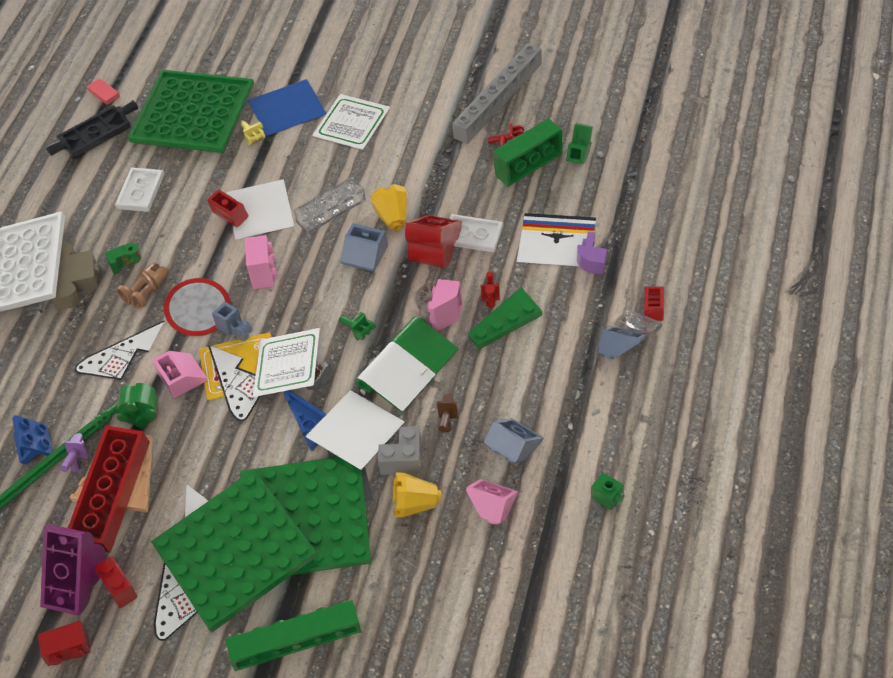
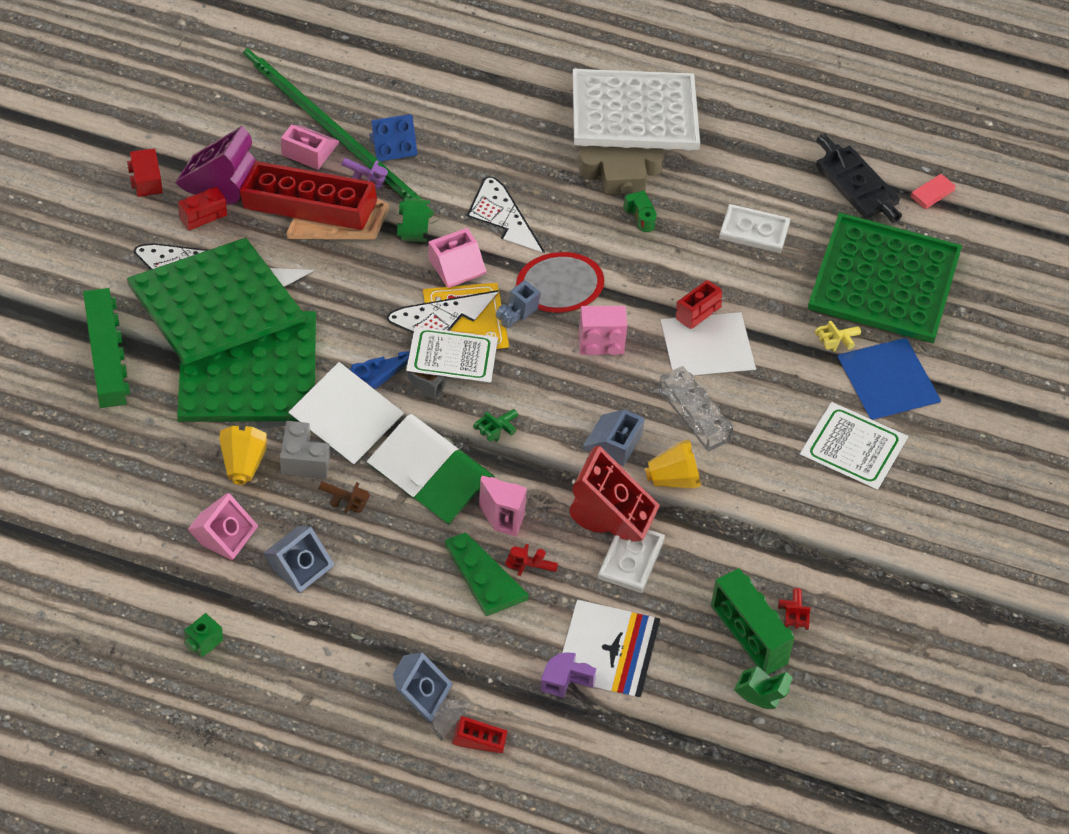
camera: 85 degrees right, 0 degrees up
medium nougat piece [116,262,169,309] -> none
light grey brick [452,43,542,144] -> none
none -> bright pink slope [281,124,339,170]

